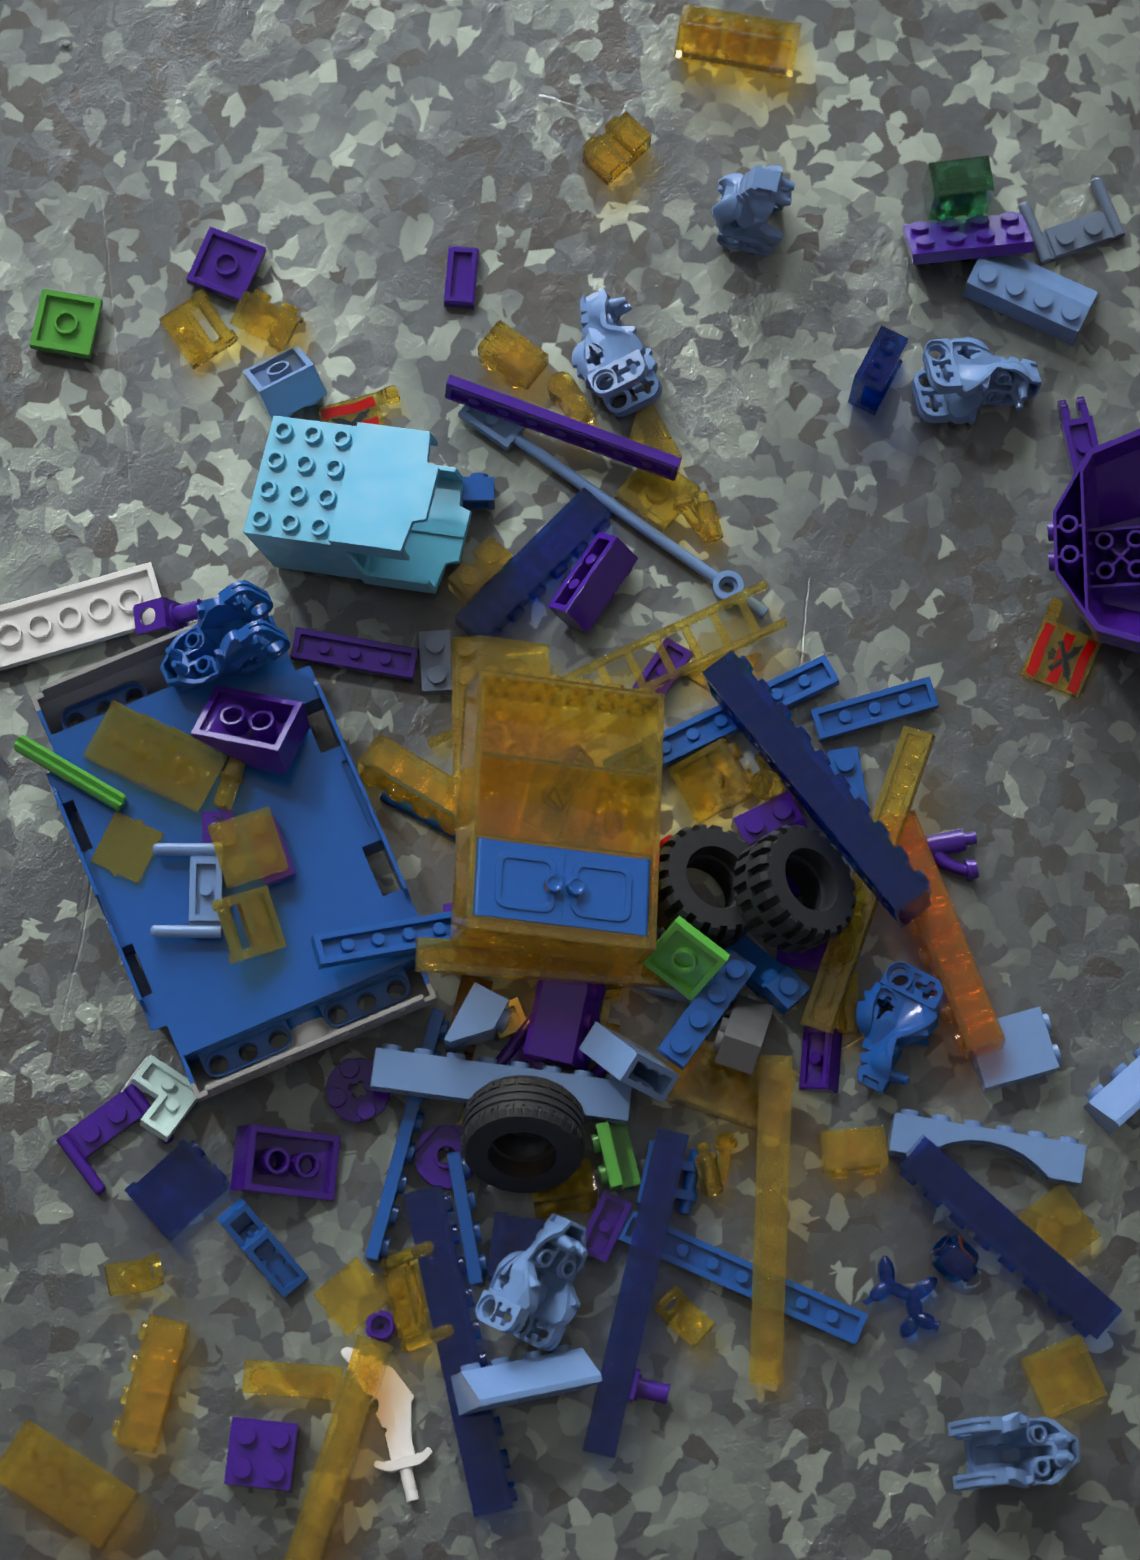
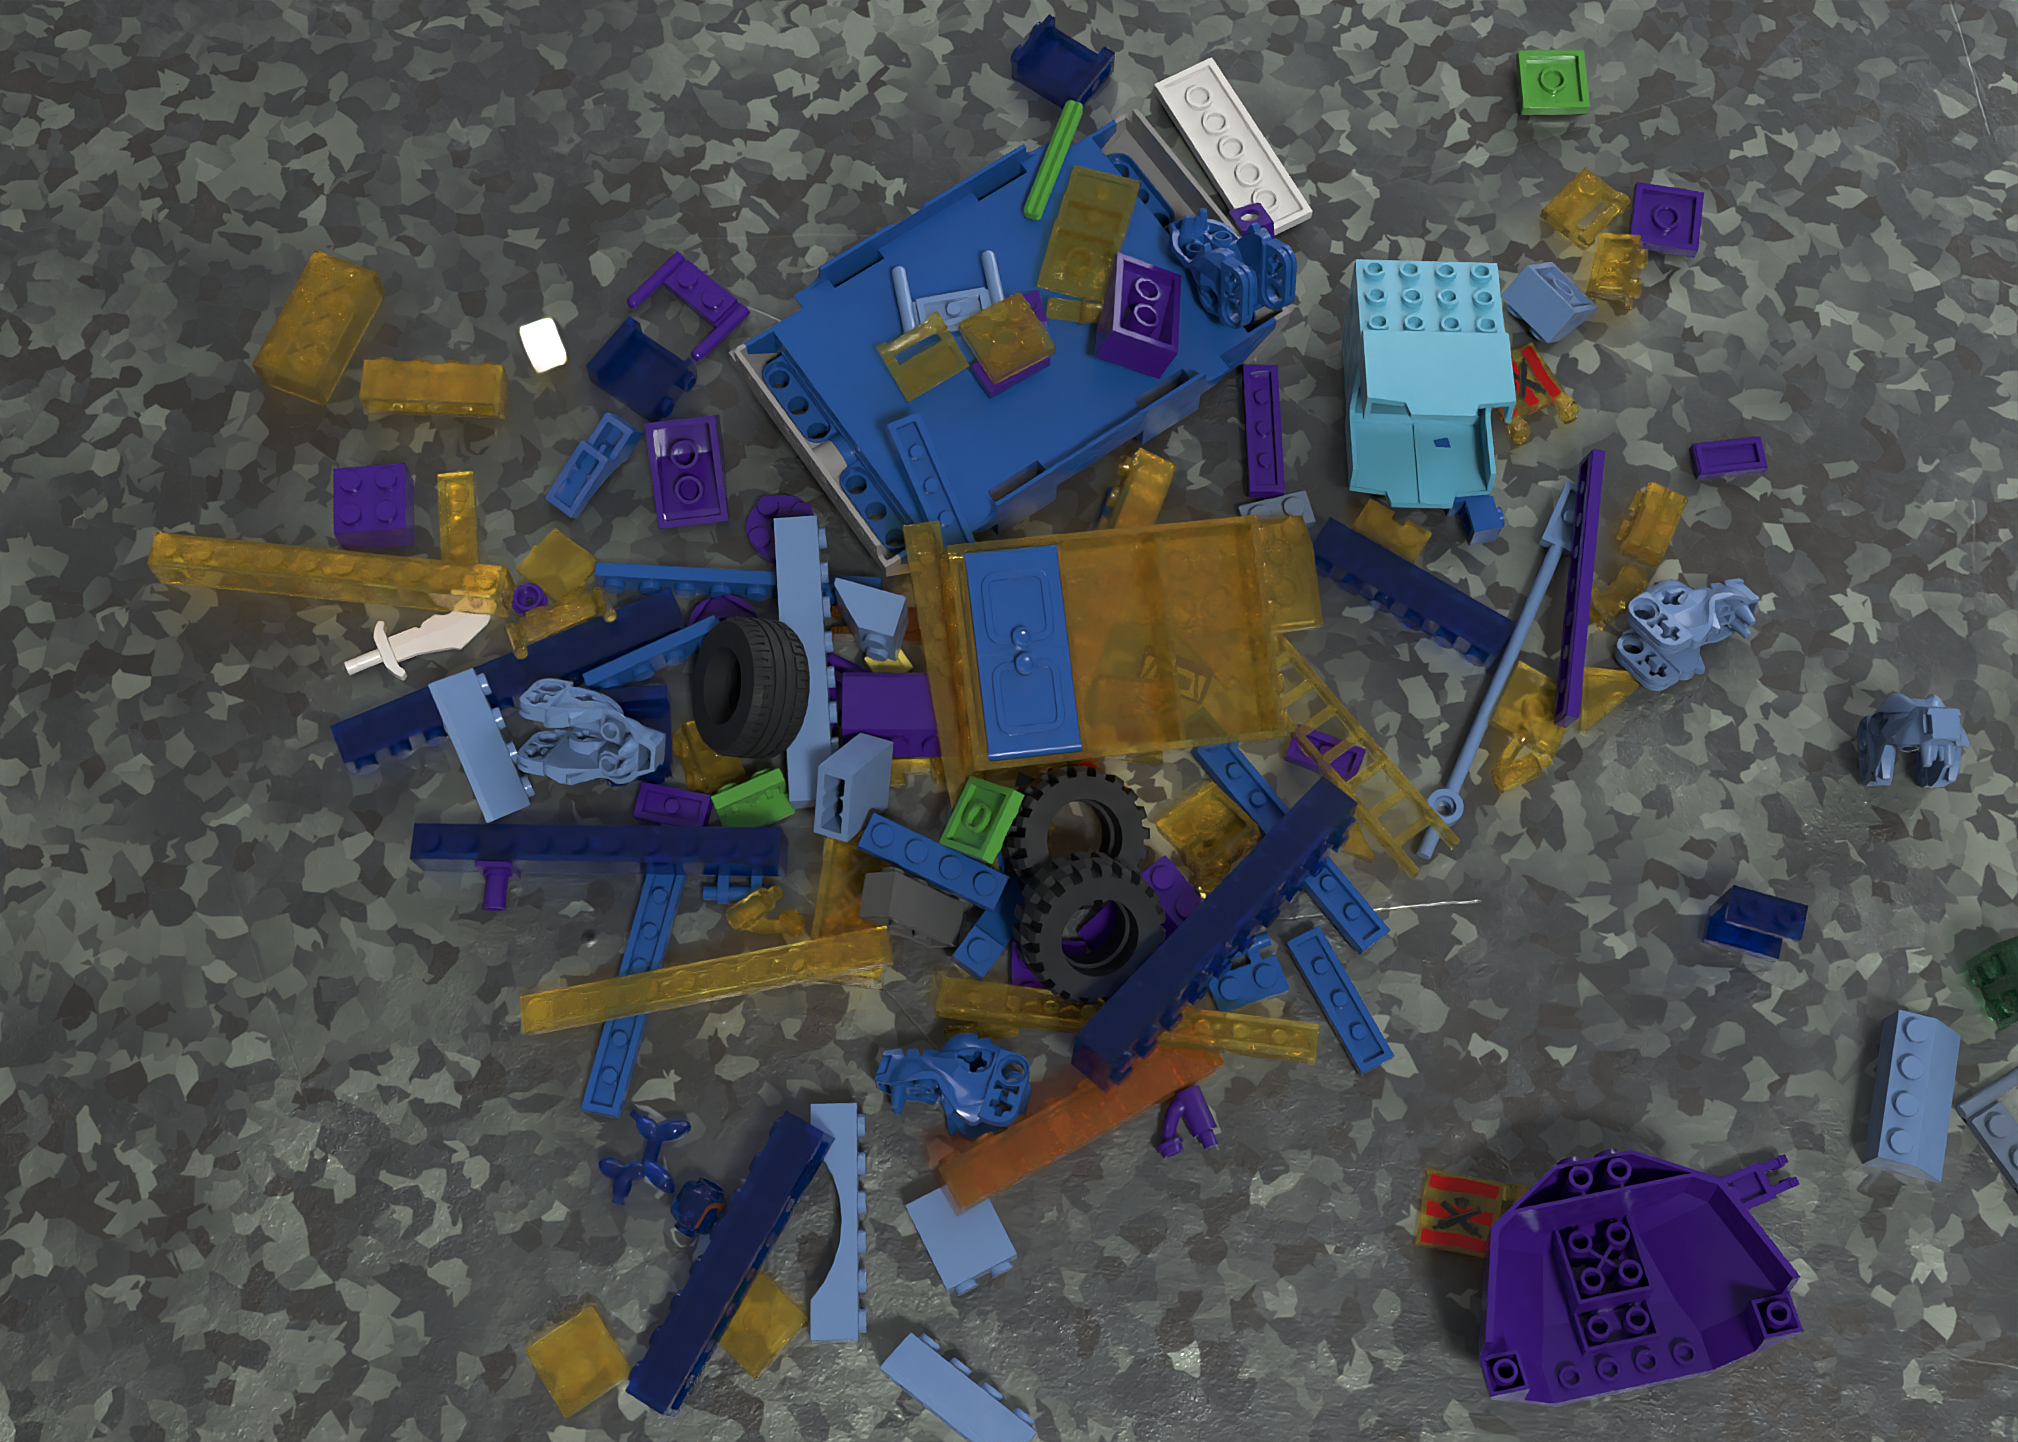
camera: 80 degrees right, 5 degrees down
clear yellow piece [90,811,164,884] -> none
light aqua plate [132,1054,197,1142] -> none
dark purple brick [547,532,639,633] -> none
clear yellow brick [583,111,651,186] -> none
clear yellow bracket [654,1285,716,1347] -> none
dark purple slope [799,1026,842,1093] -> none
clear yellow brick [818,1125,889,1178] -> none
dark purple plate [902,212,1034,265] -> none
medium blue animal [911,337,1042,425] -> none
medium blue animal [947,1412,1080,1491] -> none

